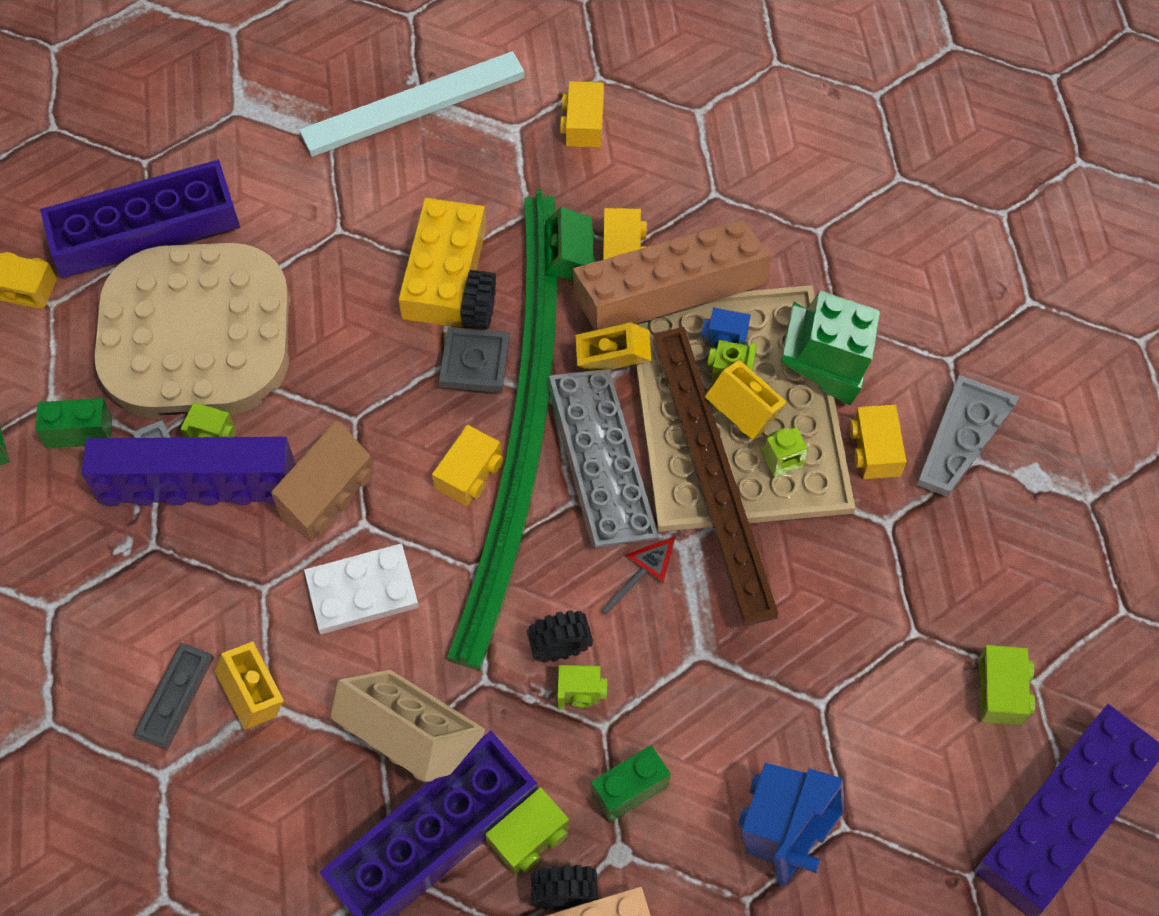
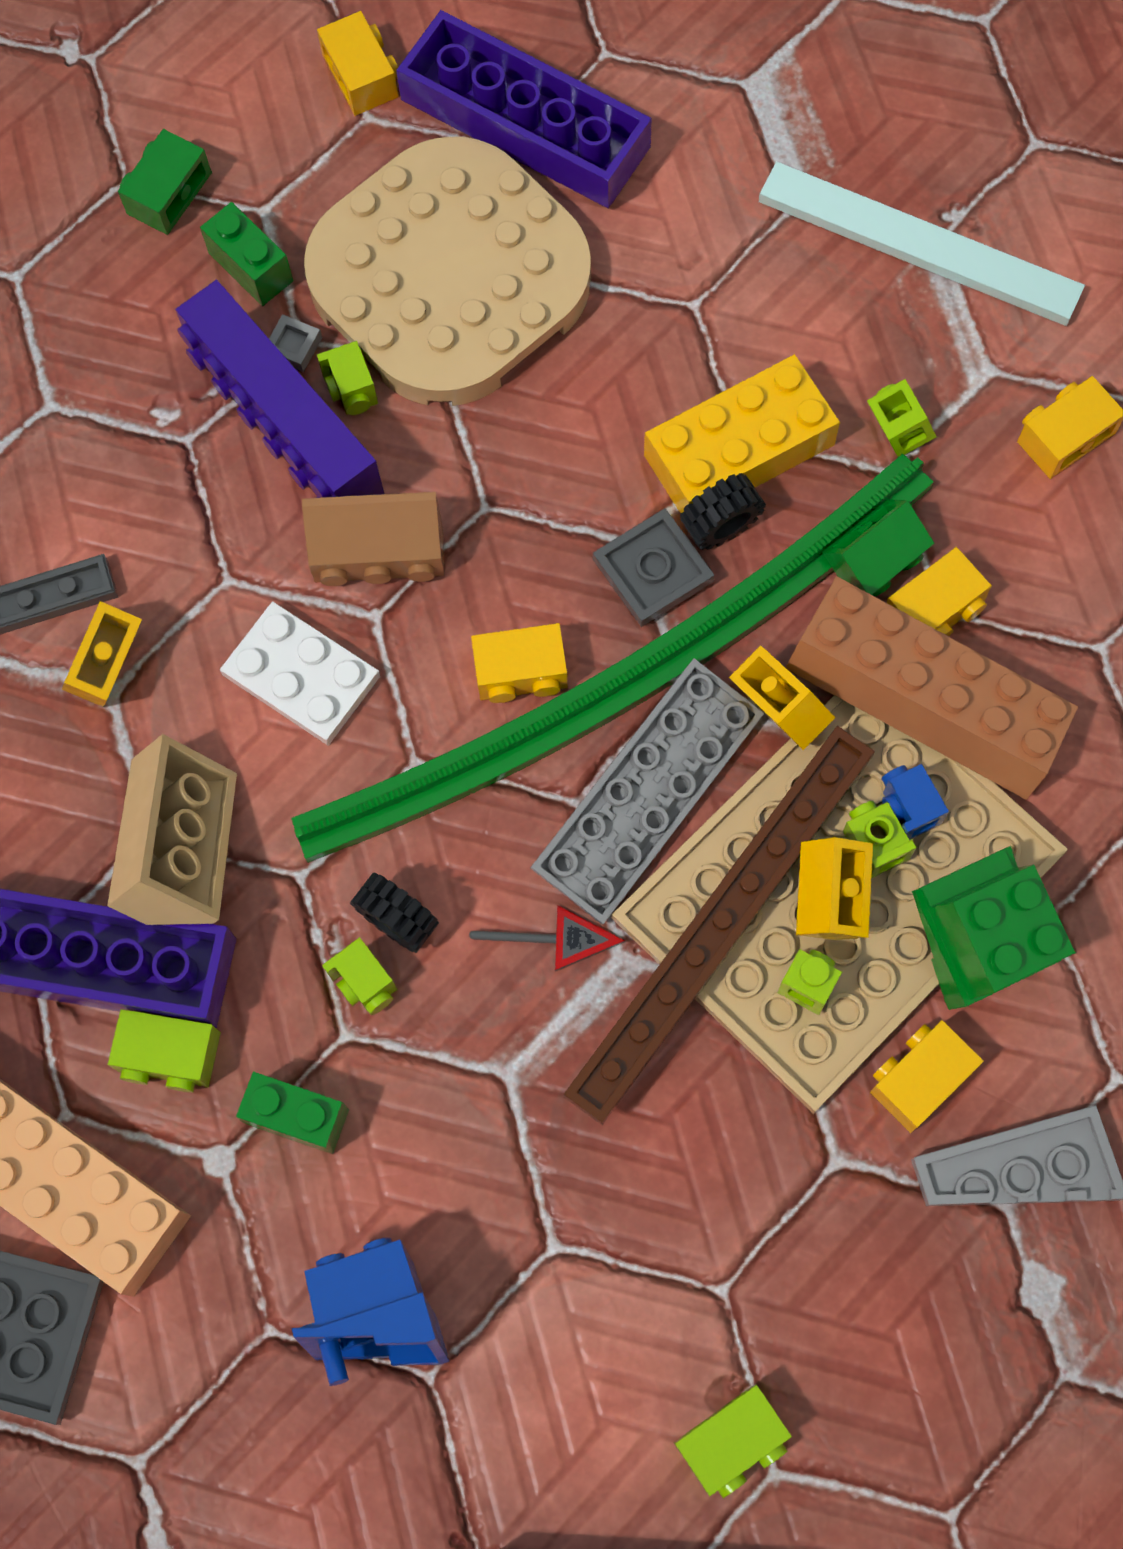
camera: 55 degrees right, 10 degrees up
black tyre [531,865,599,910] -> none
none -> lime brick [867,379,937,457]

